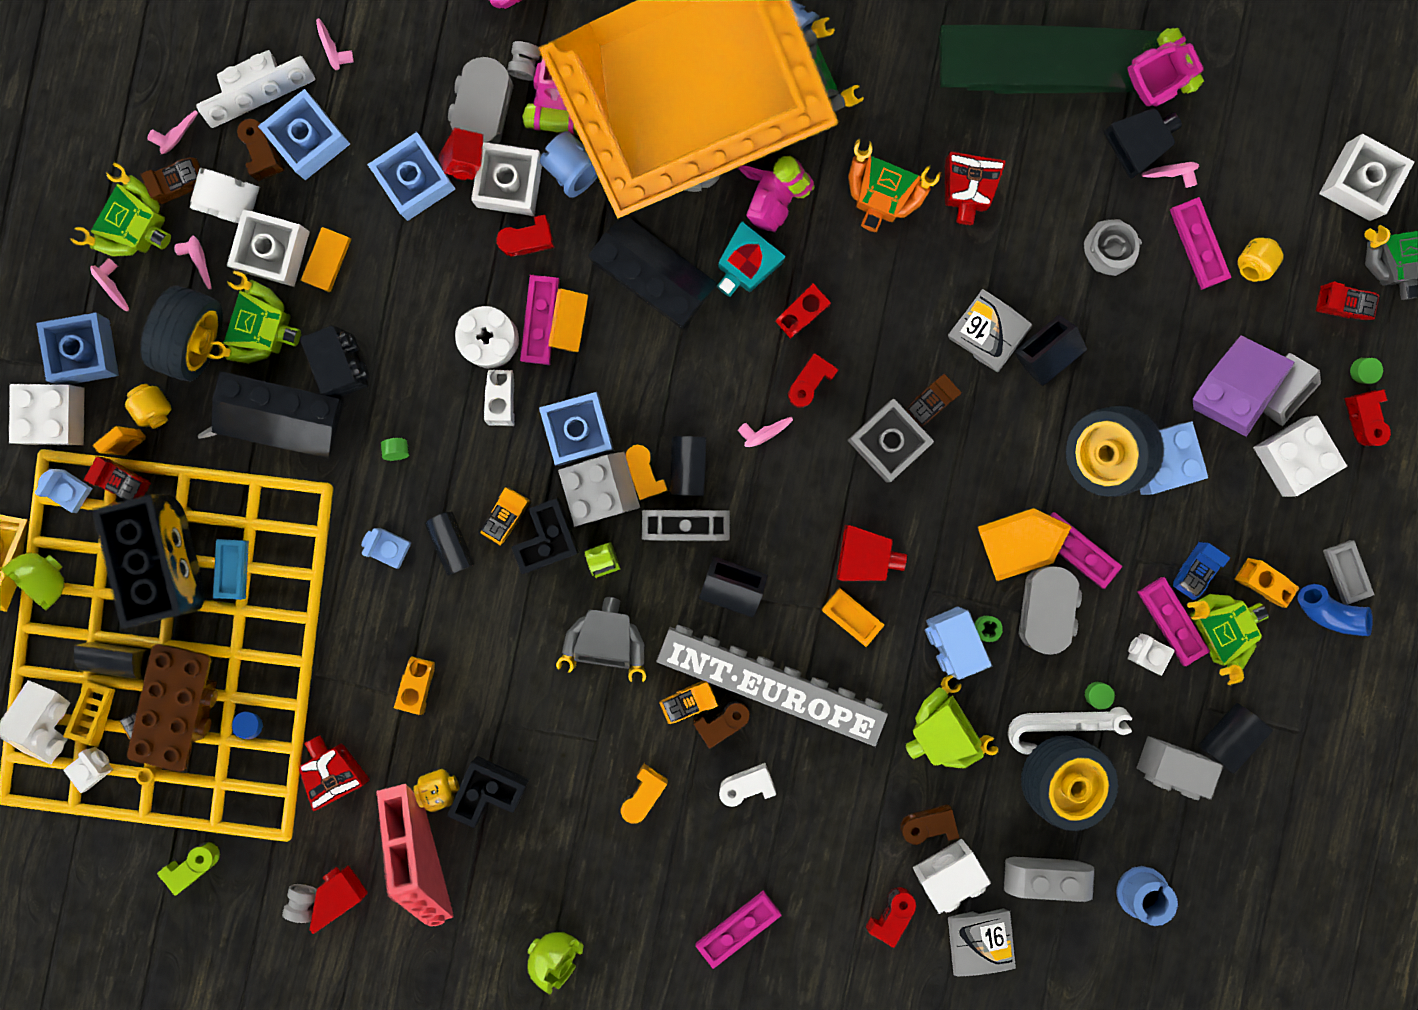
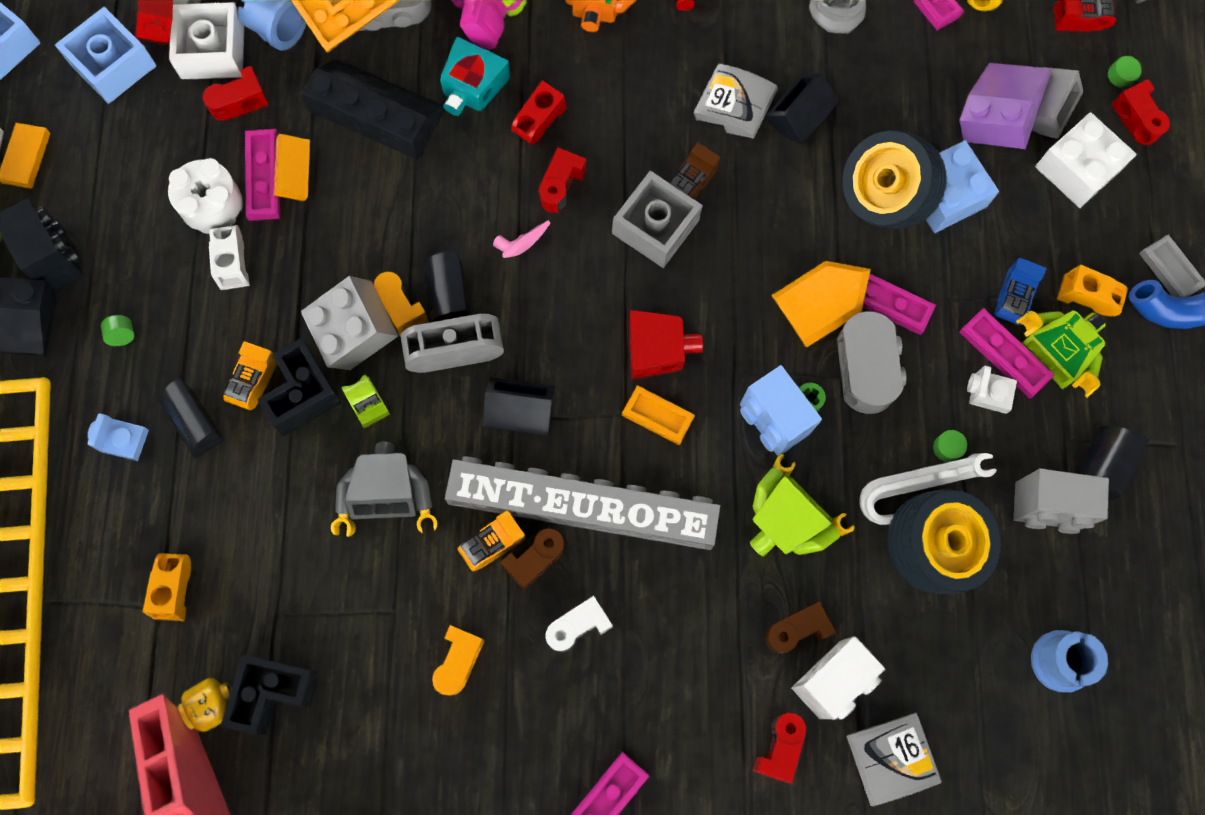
camera: 15 degrees left, 15 degrees down
torso [299,735,370,812] -> none
light blue brick [539,392,614,466] -> none
light grey brick [1004,857,1094,902] -> none

